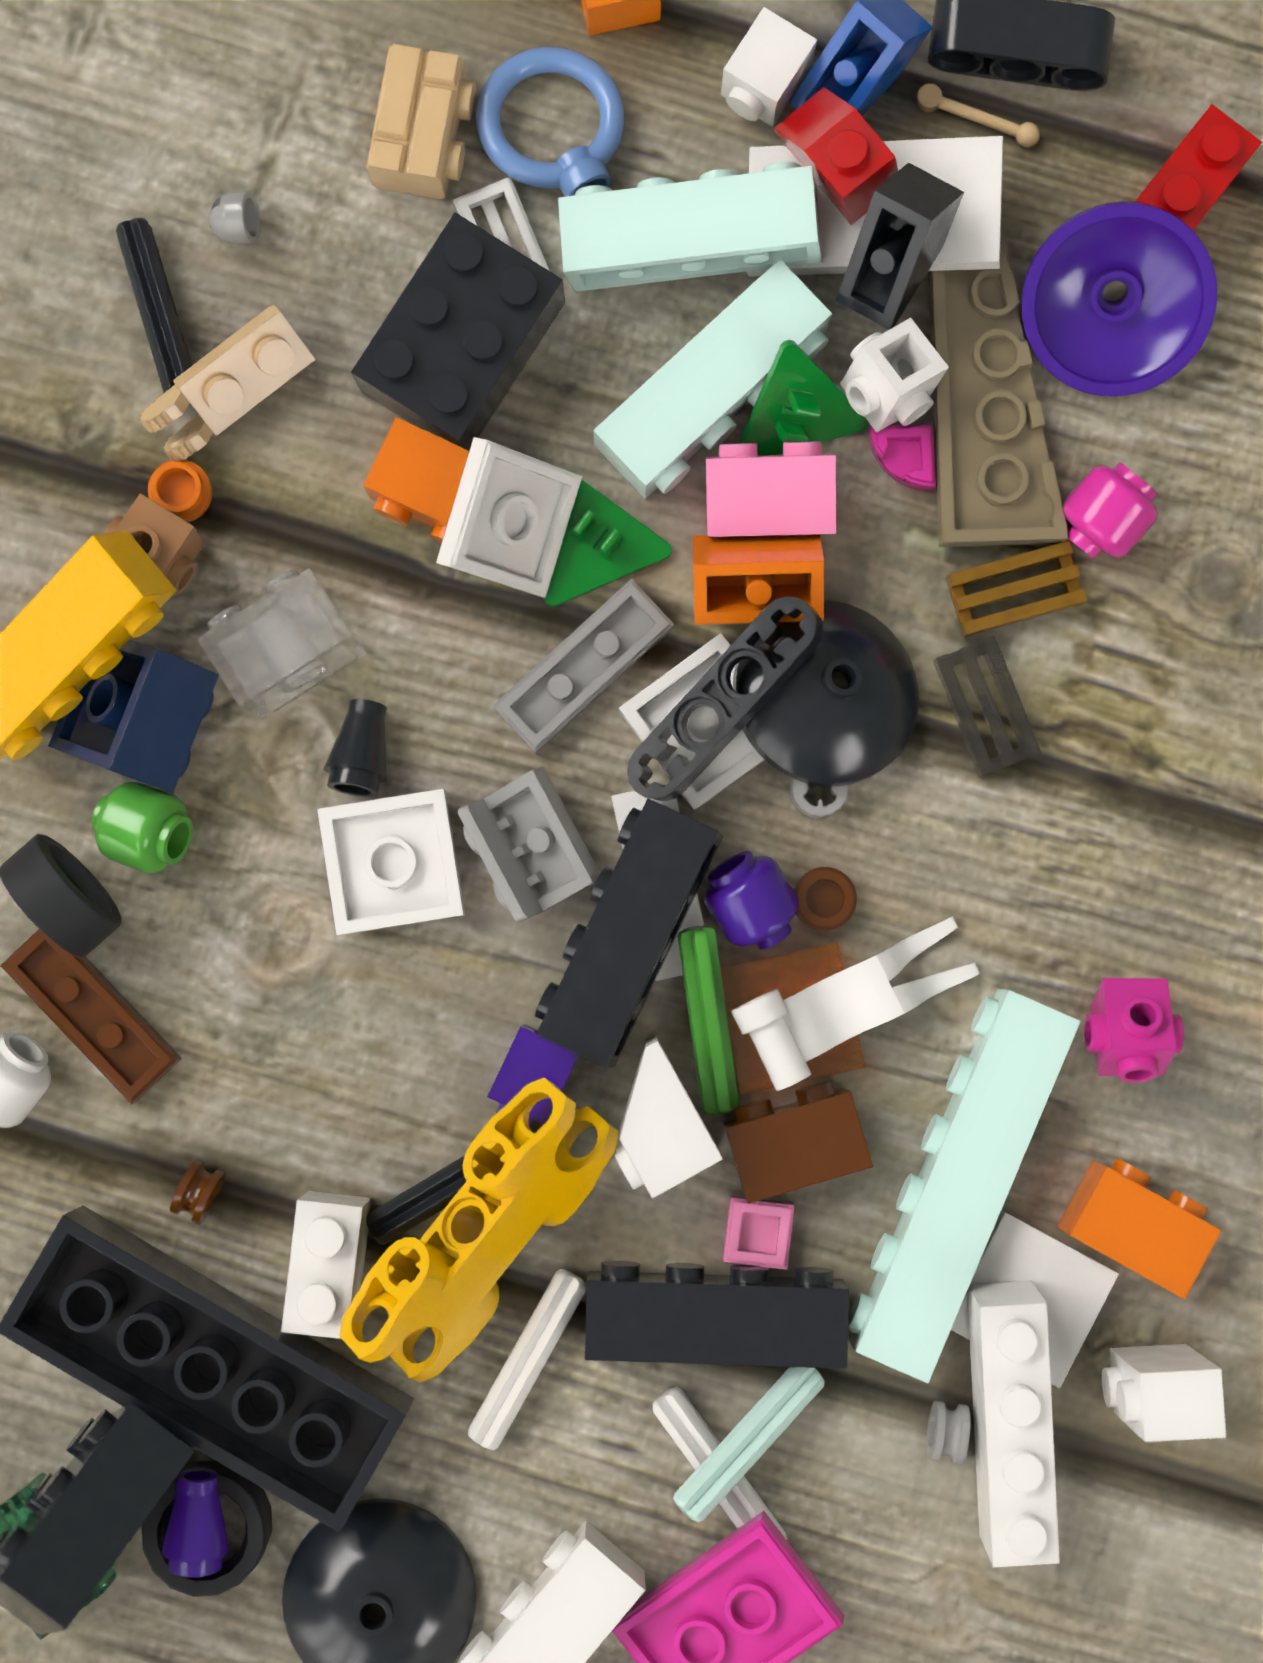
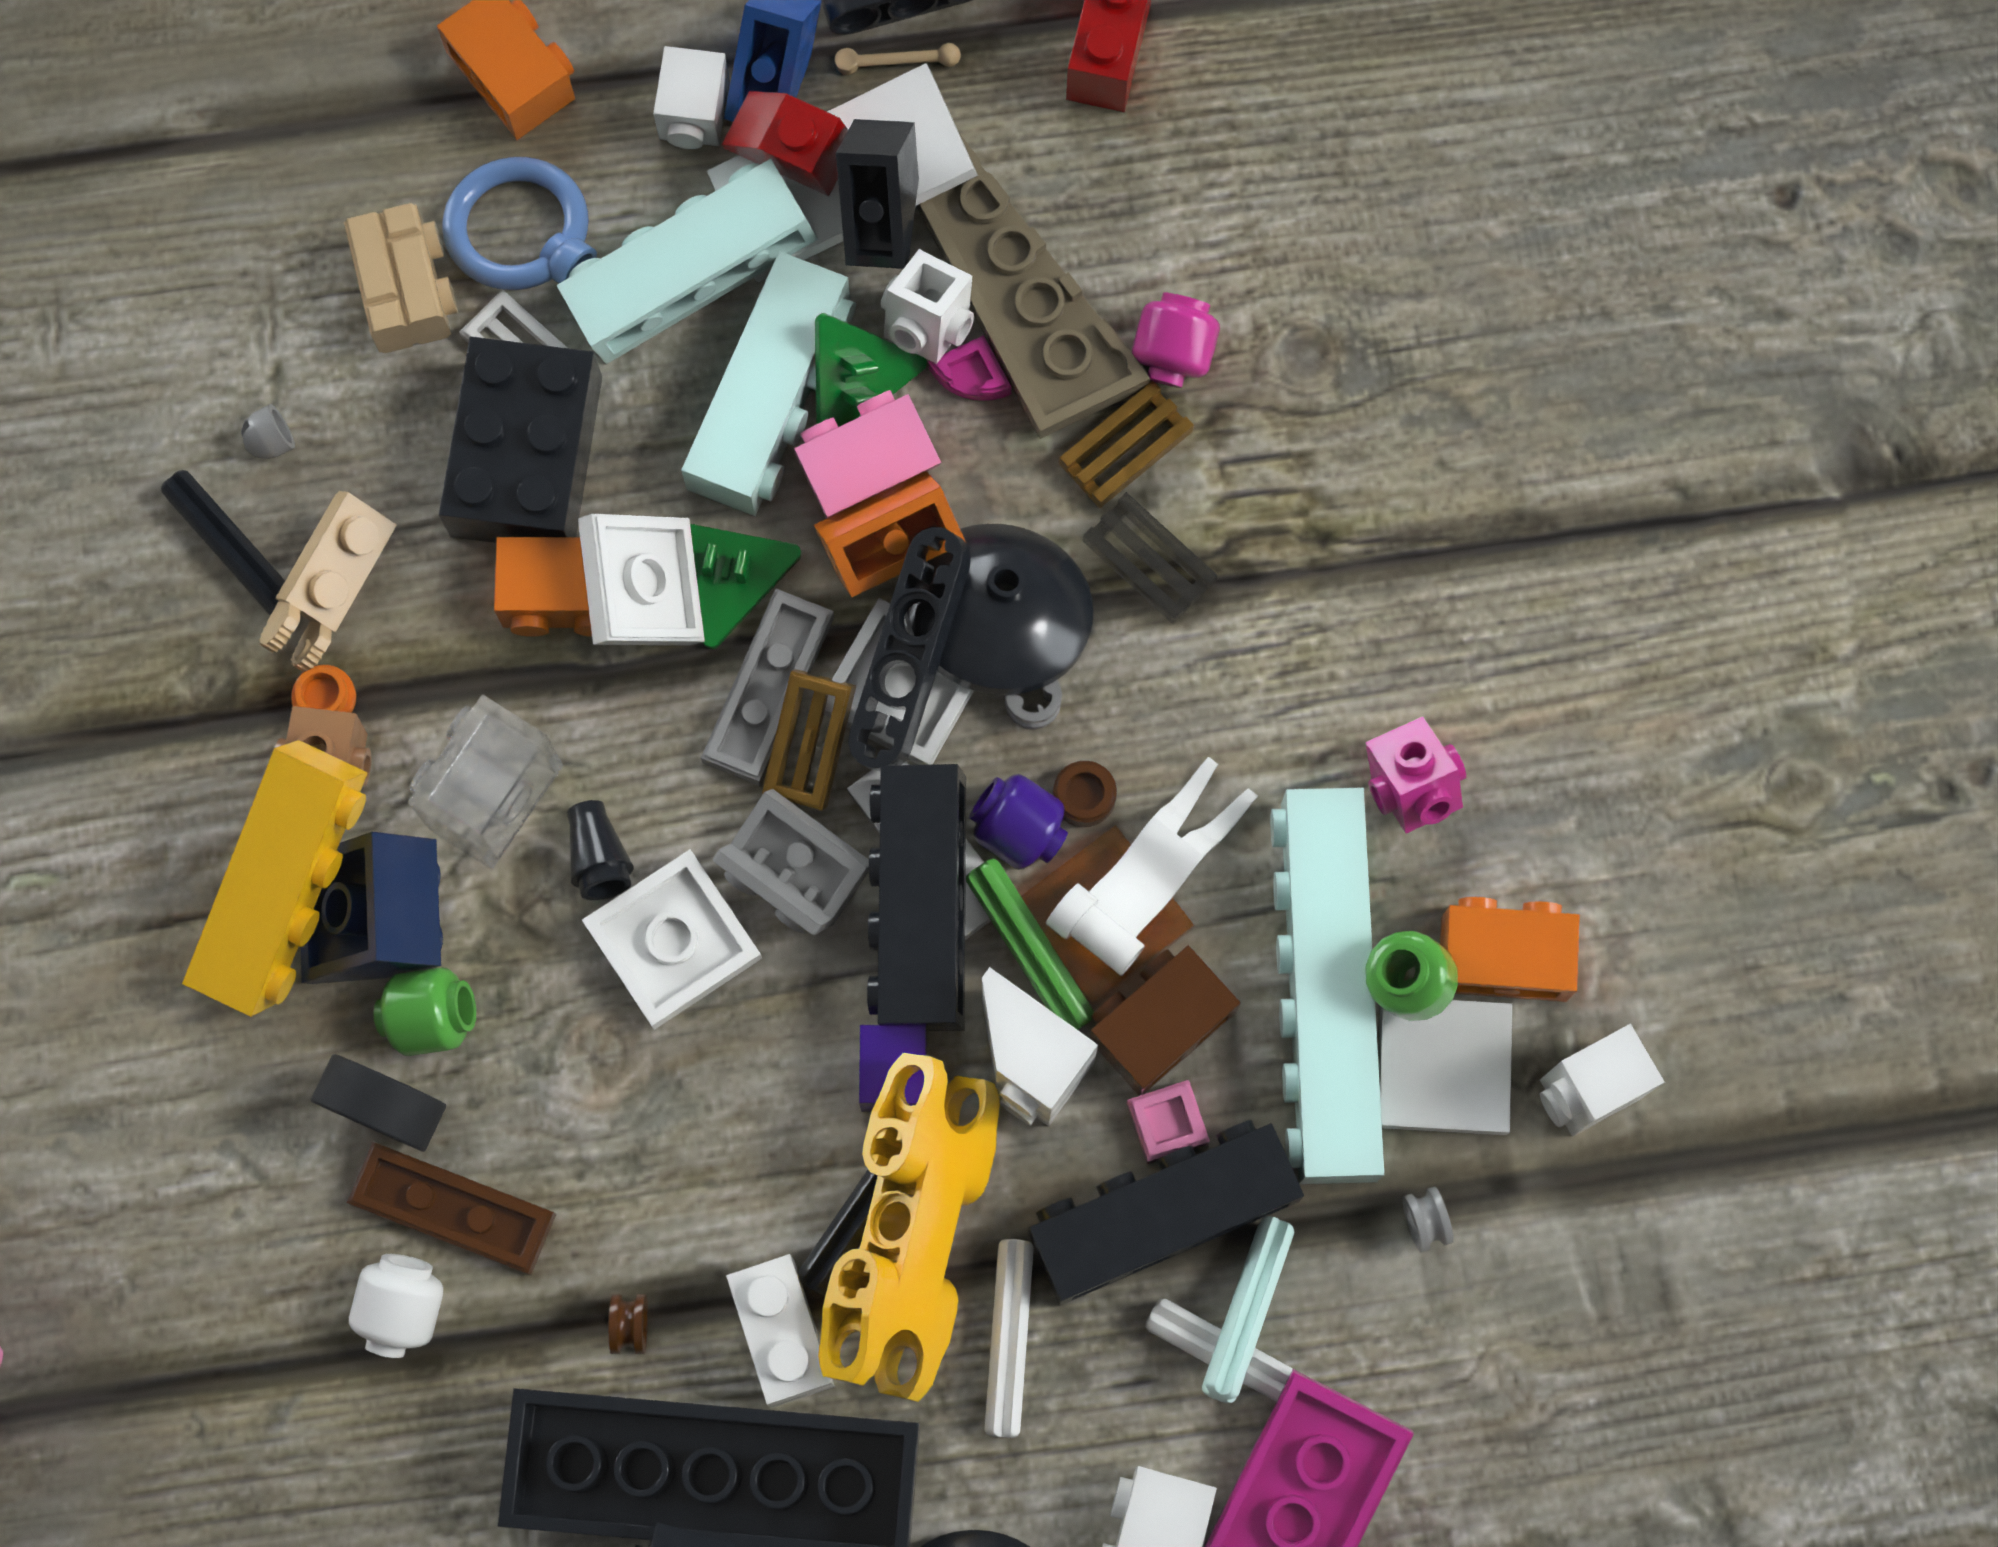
camera: 25 degrees left, 10 degrees down
white brick [967,1280,1059,1568] -> none
dark purple dish [1021,201,1217,397] -> none
none -> pearl gold tile [762,669,857,810]
none -> bright green head [1365,931,1458,1021]

